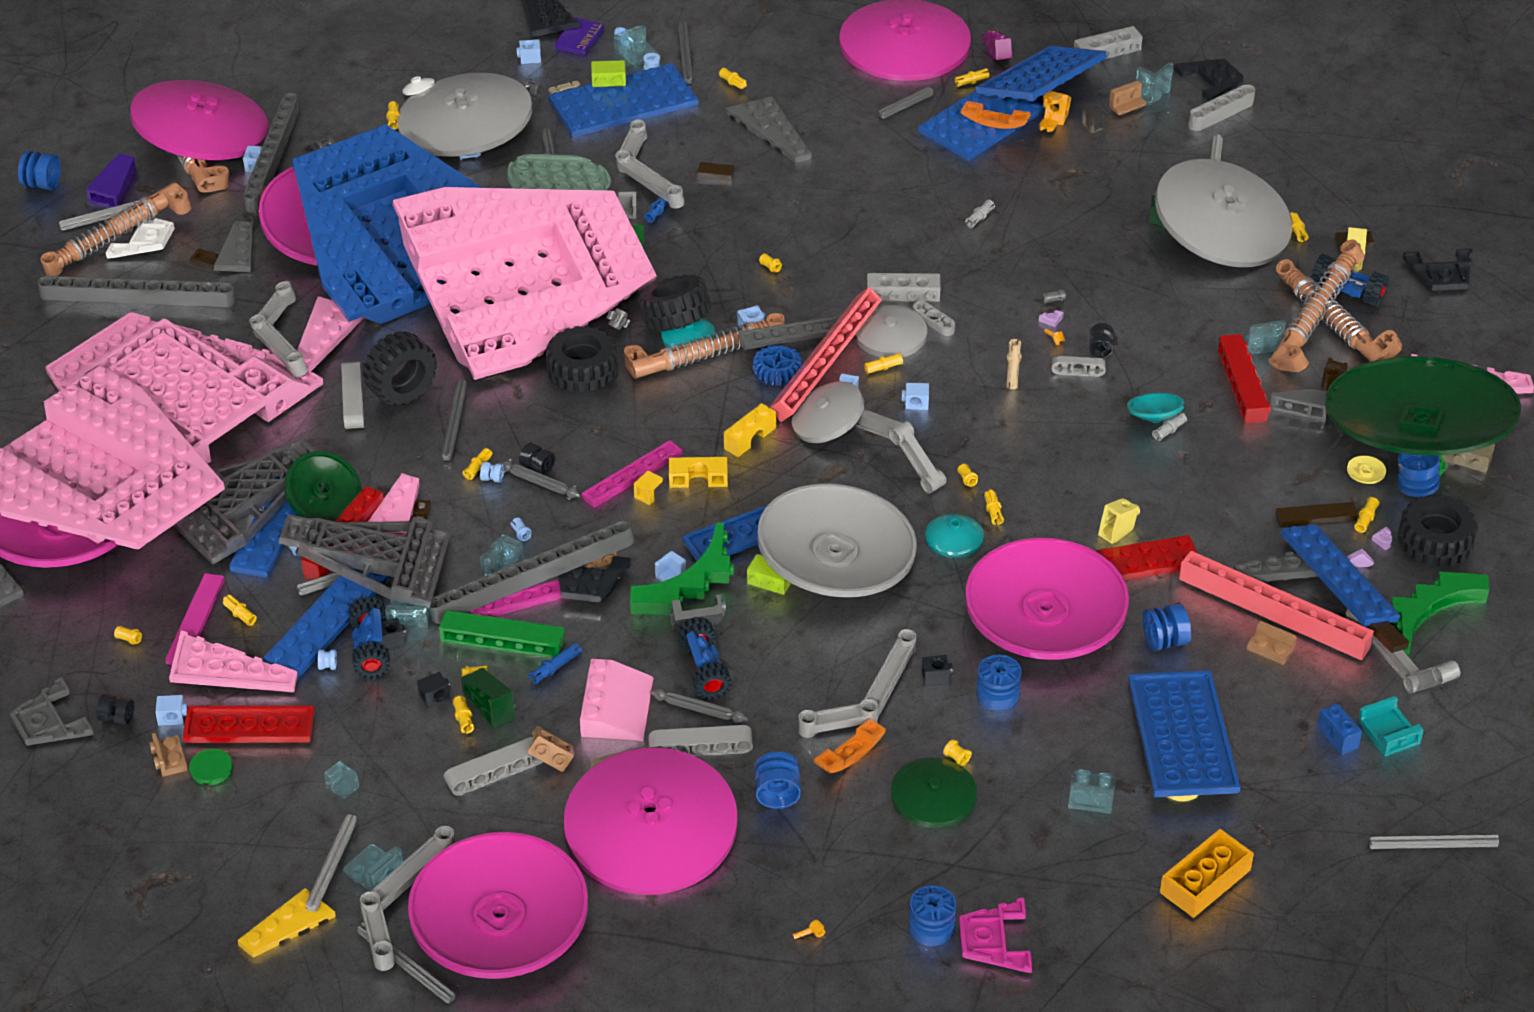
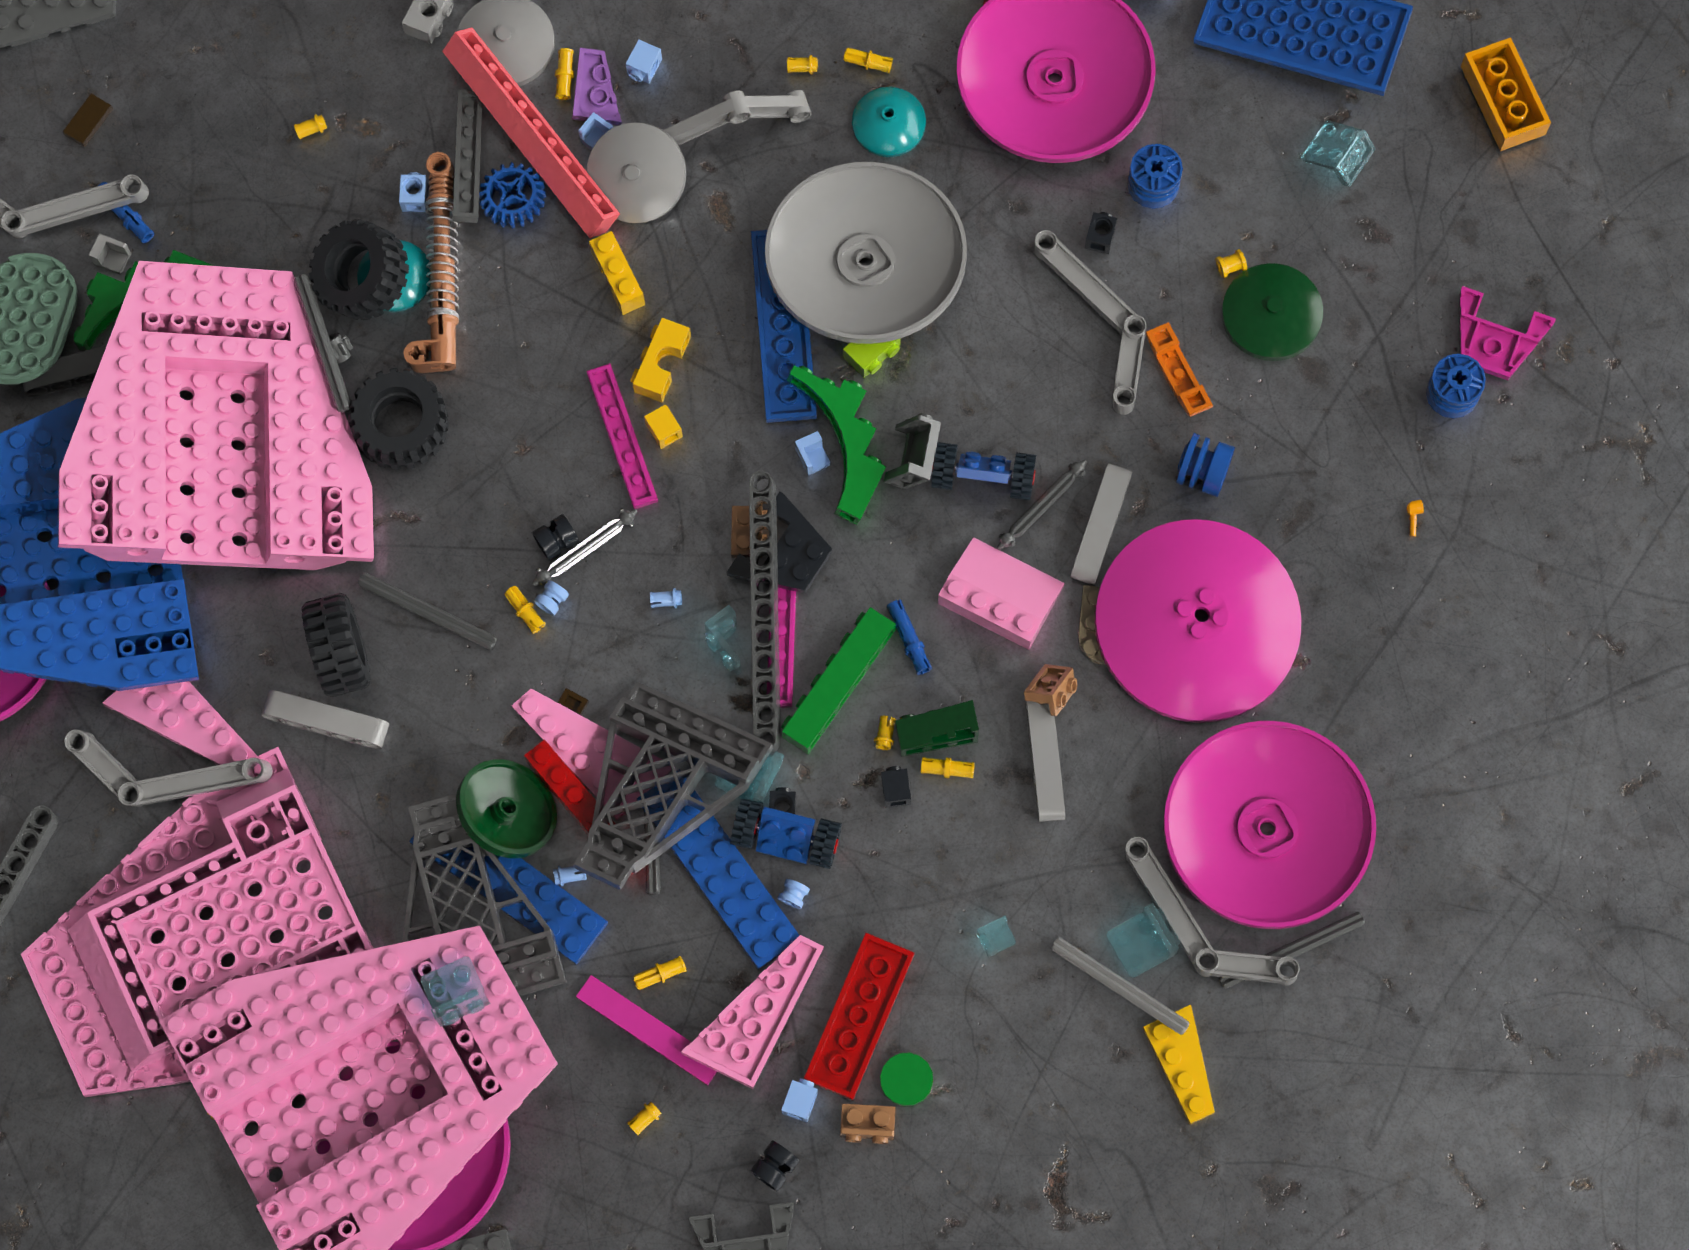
camera: 65 degrees left, 30 degrees up
none -> dark grey axle [295,274,351,413]
none -> clear light blue bracket [421,956,490,1027]
none -> medium lavender wing [572,47,622,126]

